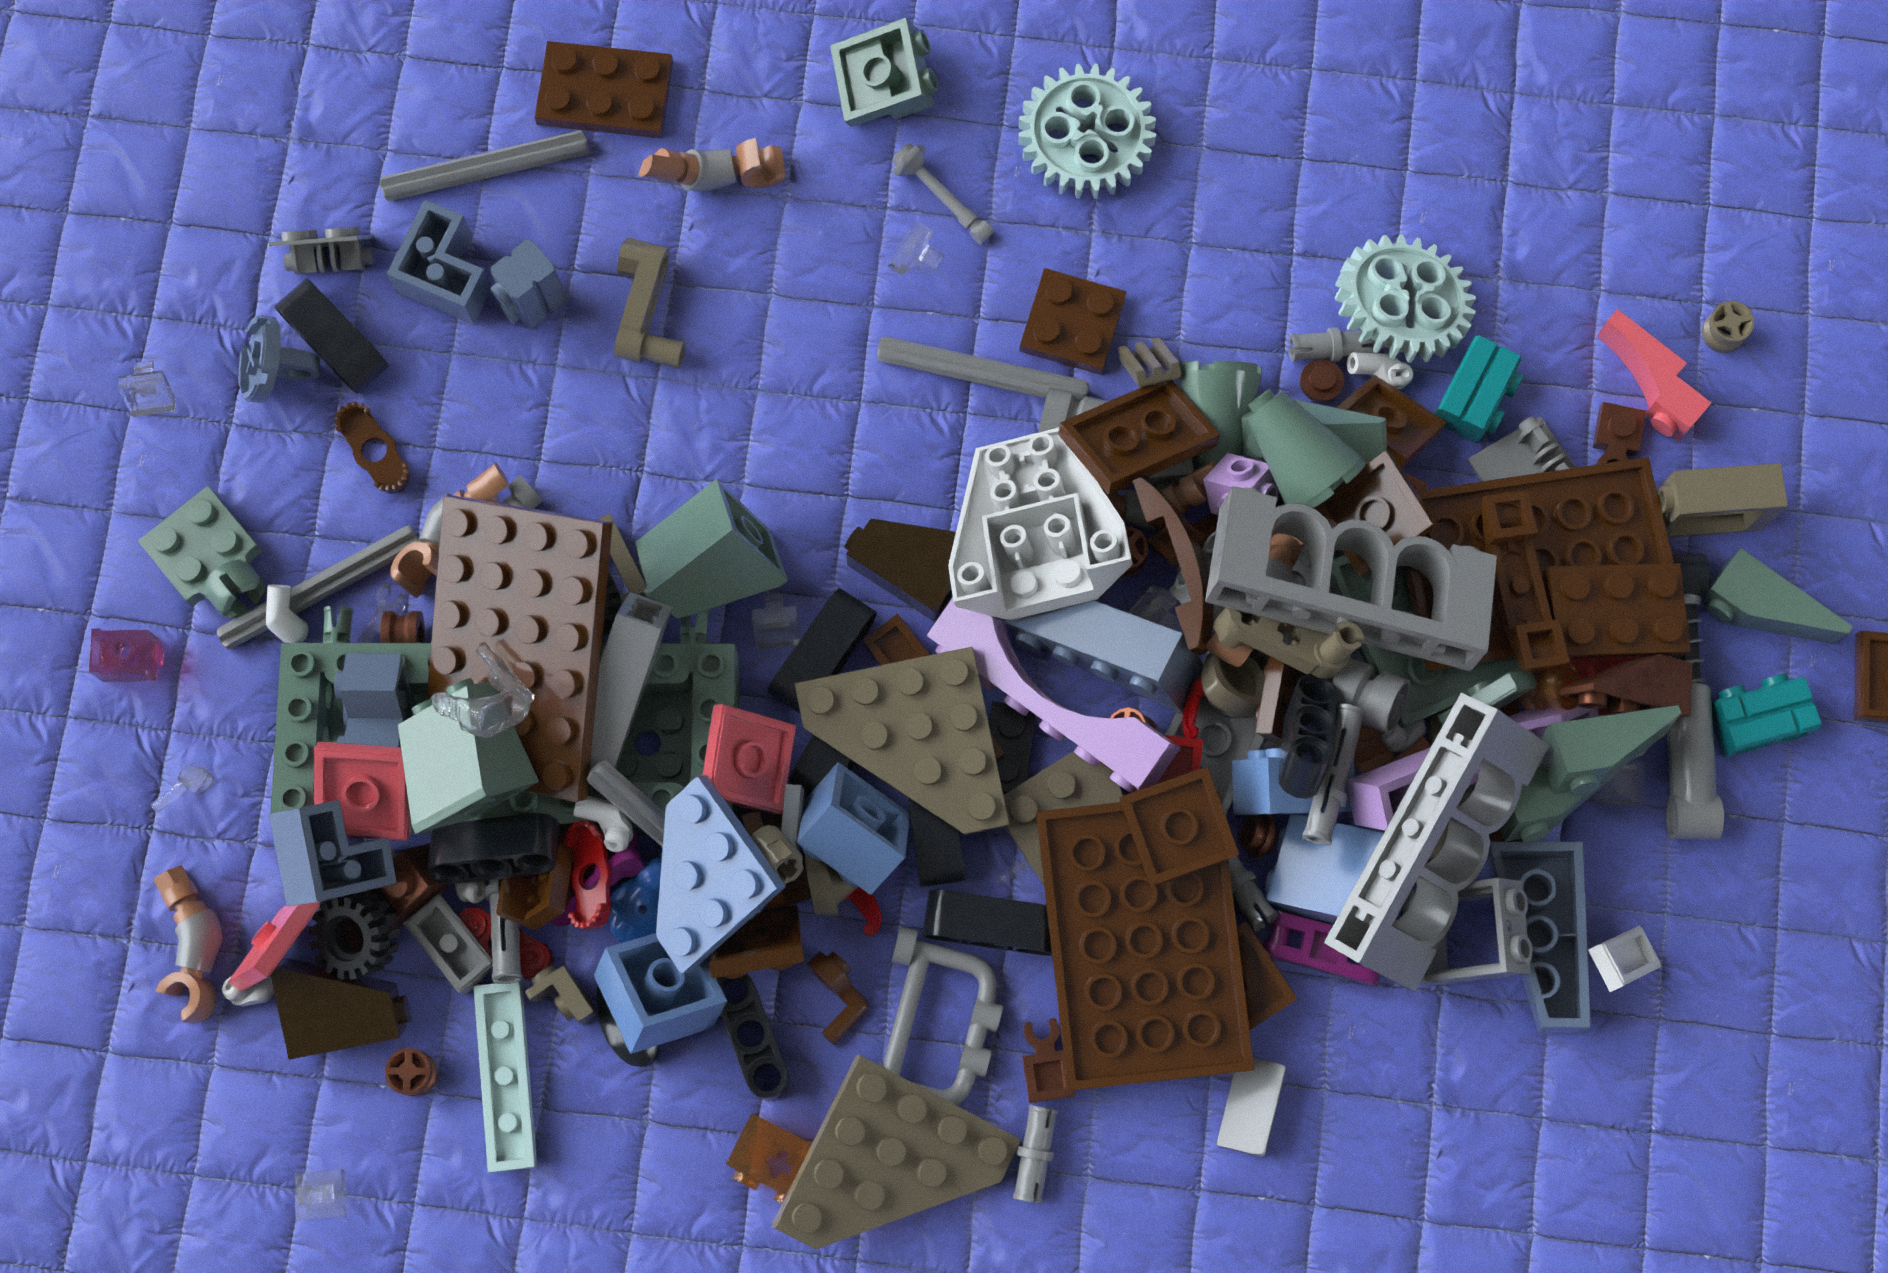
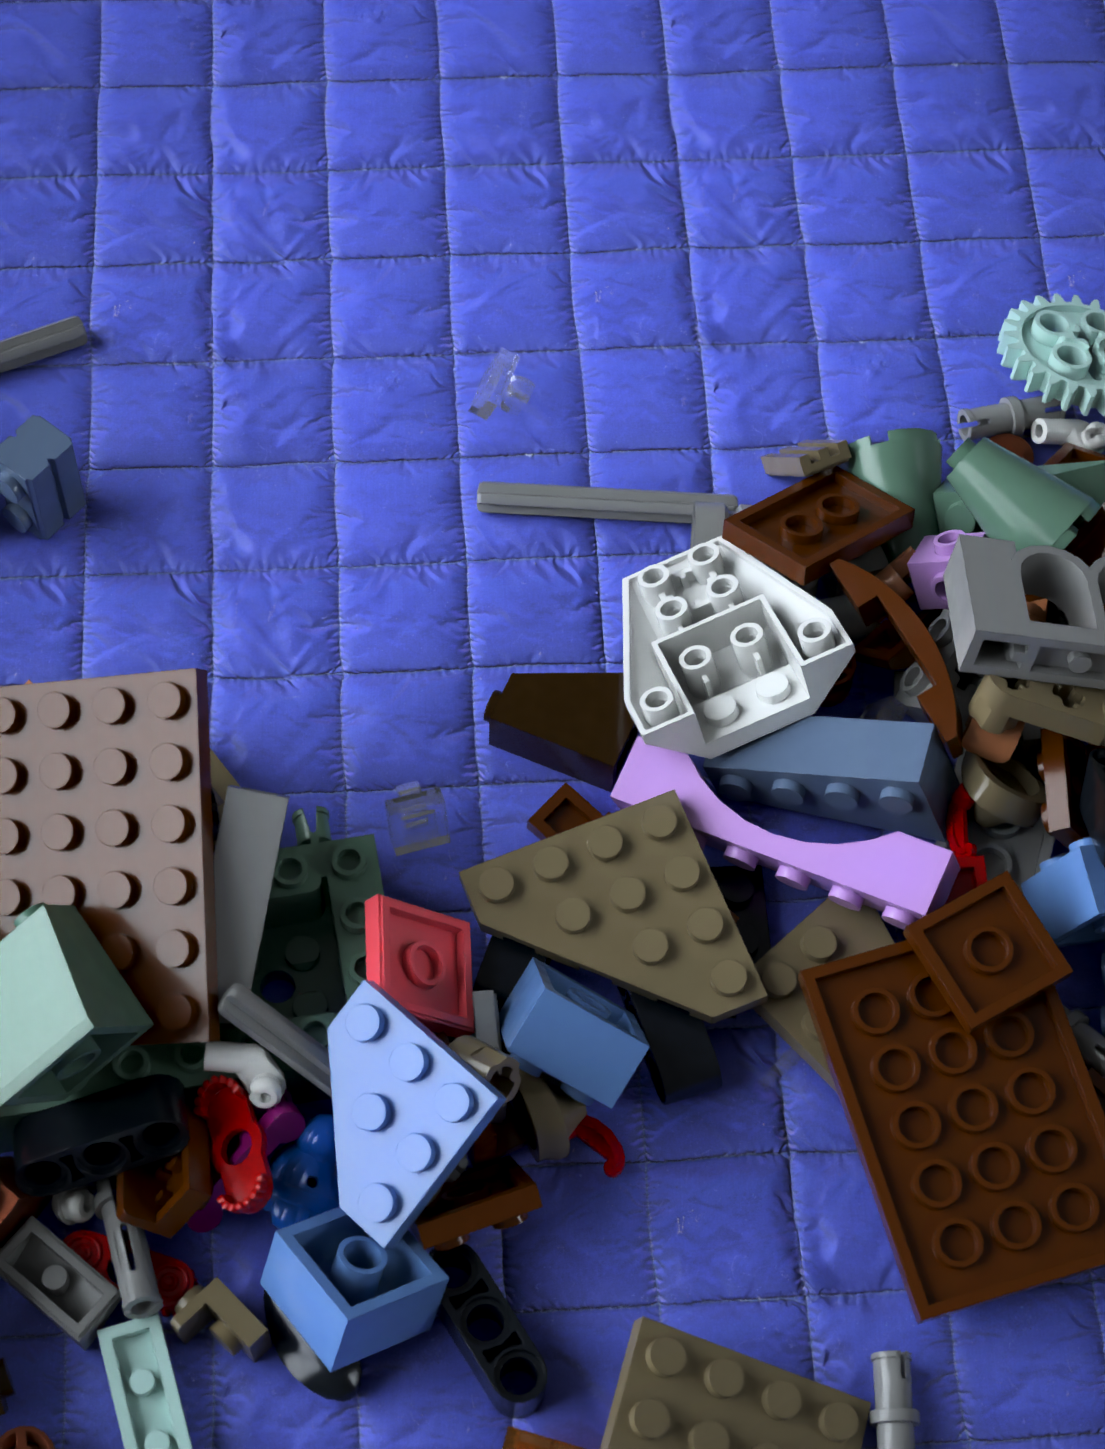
camera: 15 degrees left, 15 degrees down
clear helmet [432,642,534,738] -> none
reddish brown plate [534,41,674,139] -> none
dark tan beam [614,238,686,369] -> none
sand green slope [635,479,788,619] -> none
nougat piece [639,138,785,192] -> none
black beam [768,588,877,714] -> none
reddish brown plate [806,951,869,1045] -> none
sand green plate [830,18,939,127] -> none
light grey bar [874,926,1003,1105] -> none
light grey piece [892,143,994,244] -> none
black beam [922,889,1052,956] -> none
light aqua gear [1018,64,1156,199] -> none
reddish brown plate [1019,268,1127,375] -> none
copper plate [1022,1018,1076,1104] -> none
copper plate [1239,814,1279,859] -> none

